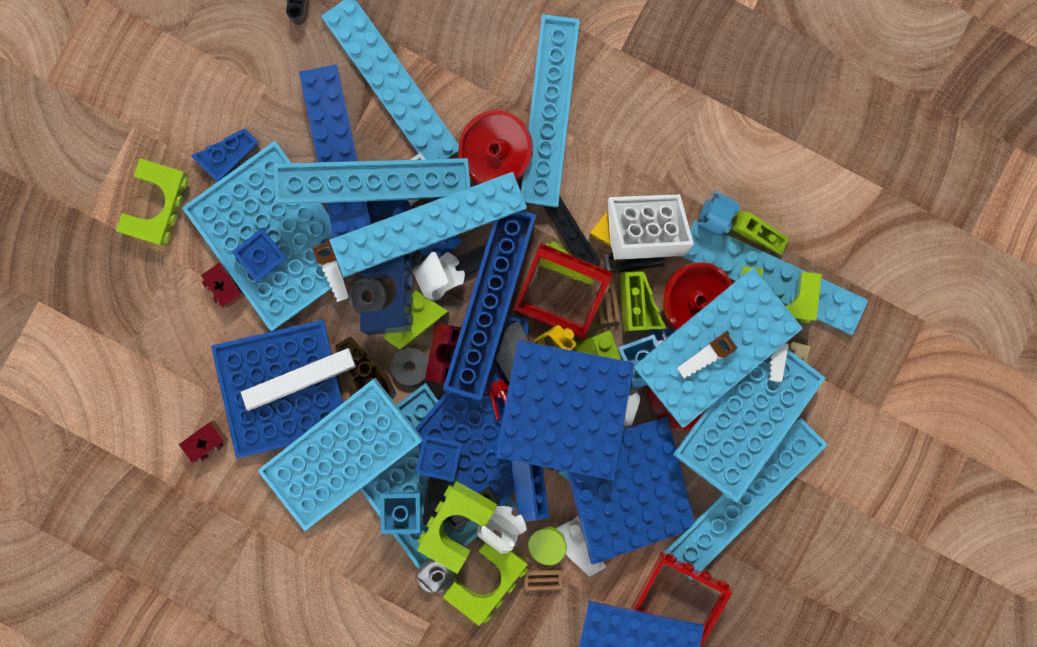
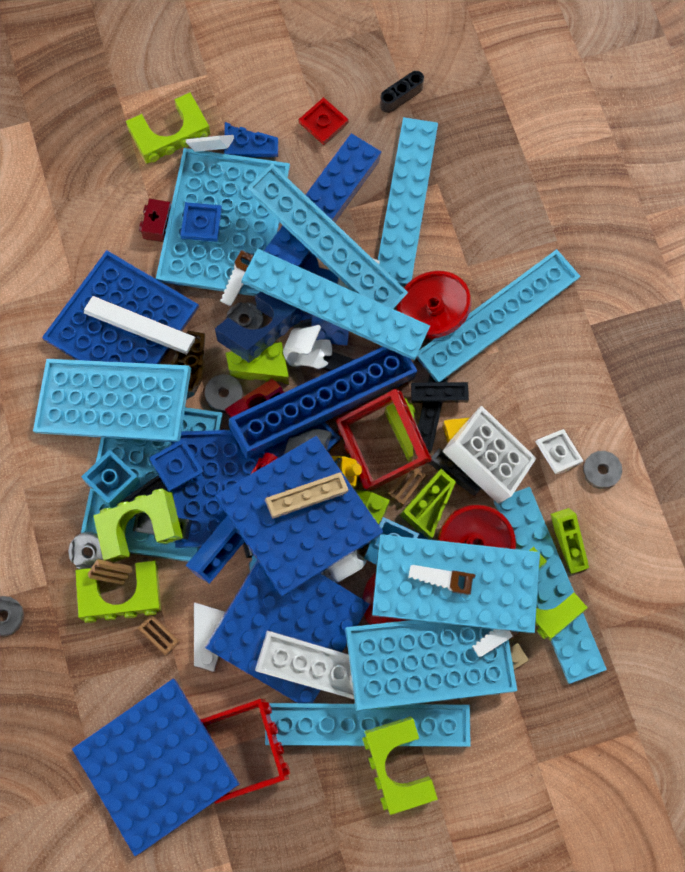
camera: 45 degrees right, 15 degrees down
dark red brick [178,421,228,464] -> none
white piece [477,506,527,554] -> none
lime tile [528,527,567,565] -> none
dark azure brick [698,190,740,235] -> none
none -> medium nougat tile [88,559,133,585]
none -> white slope [186,135,234,152]
none -> white plate [255,631,355,699]
none -> tan plate [265,472,349,519]
none -> red plate [298,97,349,145]
none -> lime arch [362,716,438,815]
none -> black plate [411,382,469,403]
none -> white slope [535,429,583,474]
none -> flat silver tile [583,451,622,489]

